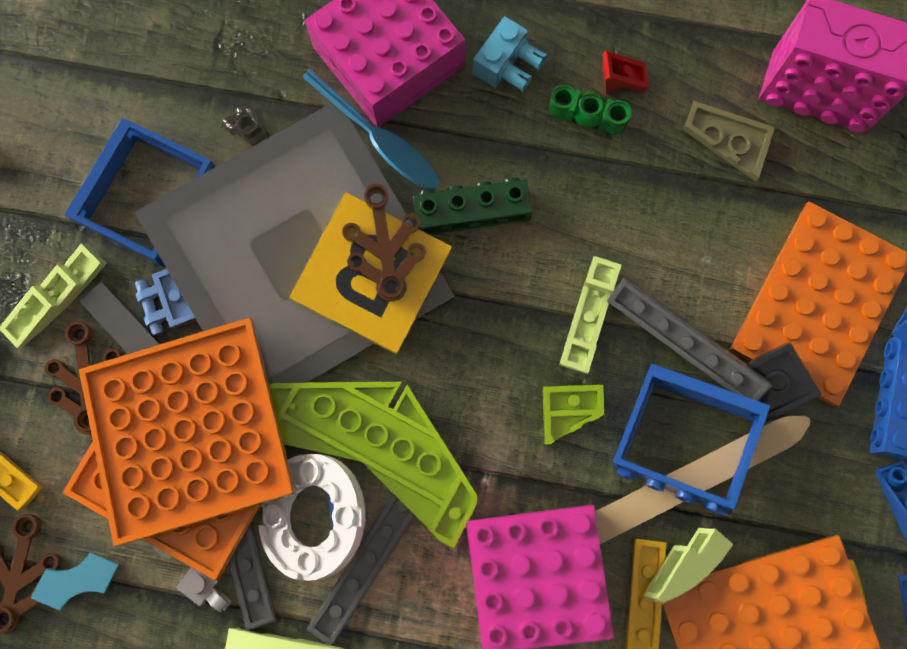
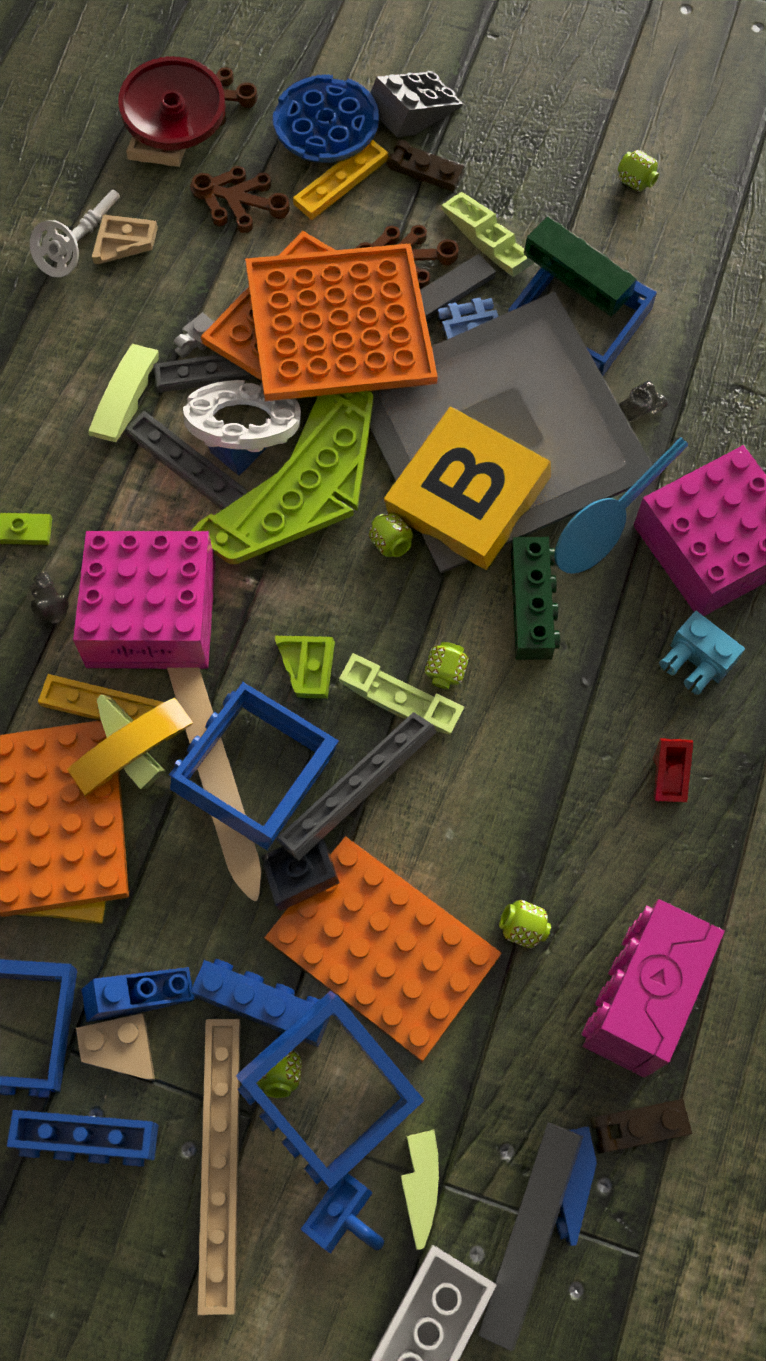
camera: 95 degrees right, 10 degrees down
medium azure tile [31,552,120,611] -> none
reddish brown plant [342,184,426,302] -> none
green piece [549,85,631,135] -> none
olive wing [683,101,775,182] -> none
none -> yellow slope [67,698,193,796]
none -> lime head [368,513,413,557]
none -> lime head [425,642,469,689]
none -> lime head [499,900,551,949]
none -> dark green brick [523,216,637,317]

